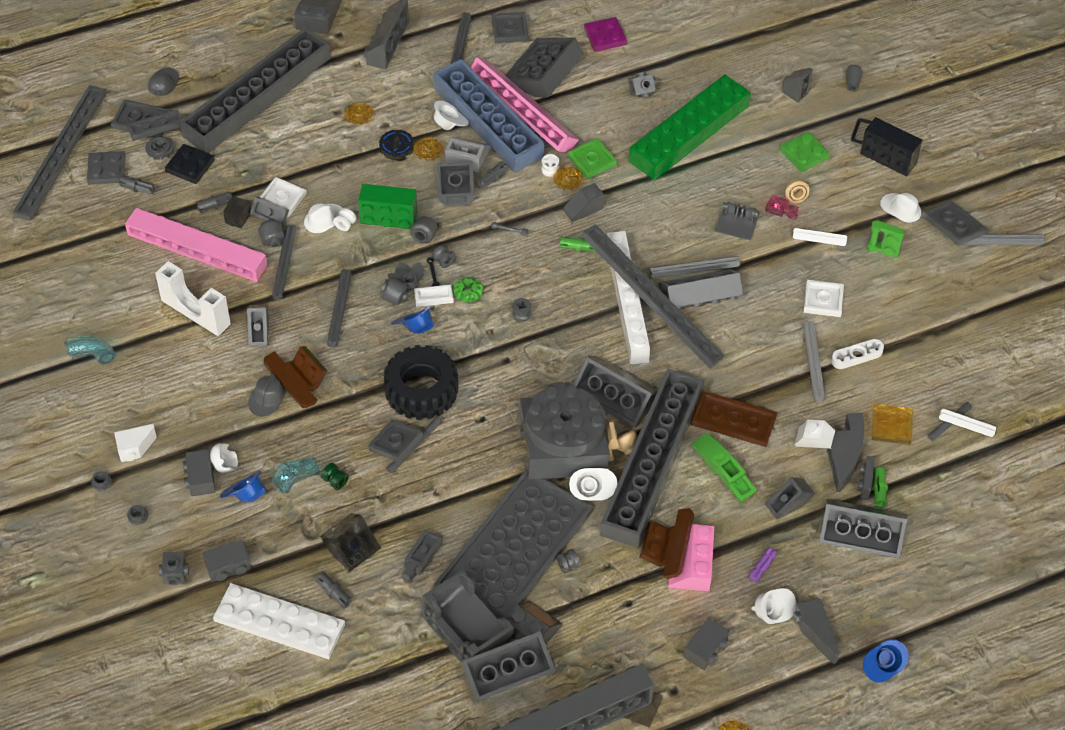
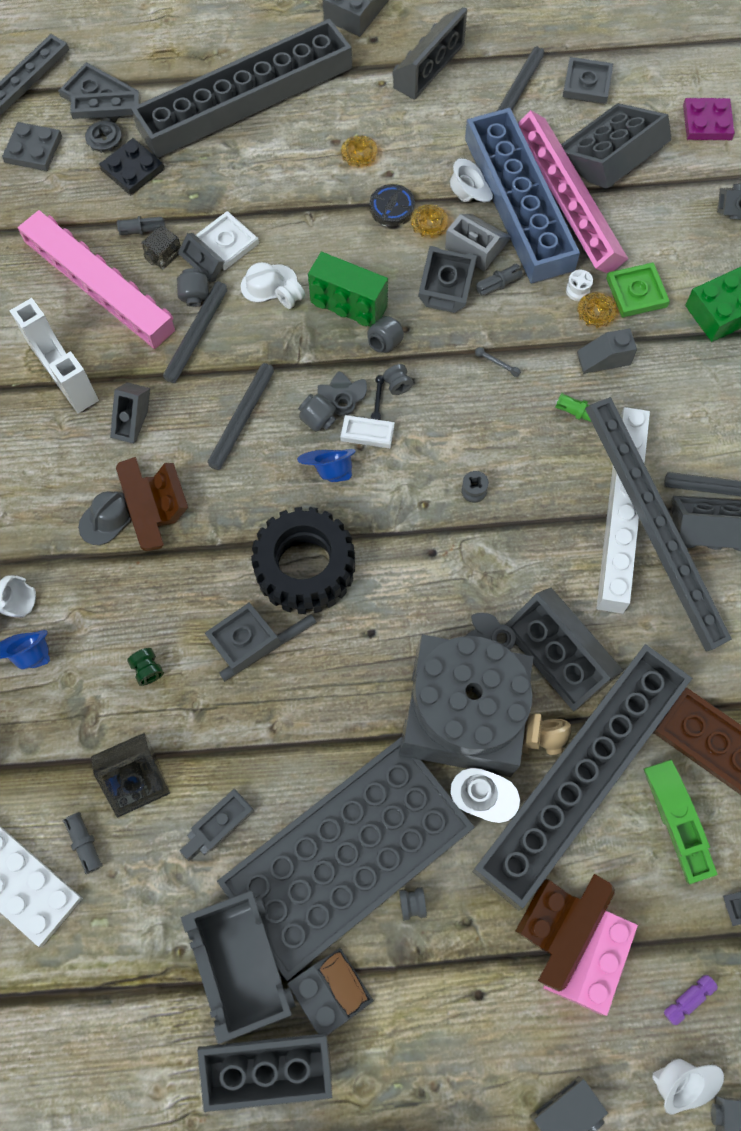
camera: 20 degrees right, 15 degrees up
dark grey axle [119,175,155,195] -> none
dark grey cap [148,67,179,96] -> none
clear light blue bracket [272,458,321,494] -> none
bright green gear [453,277,483,302] -> none

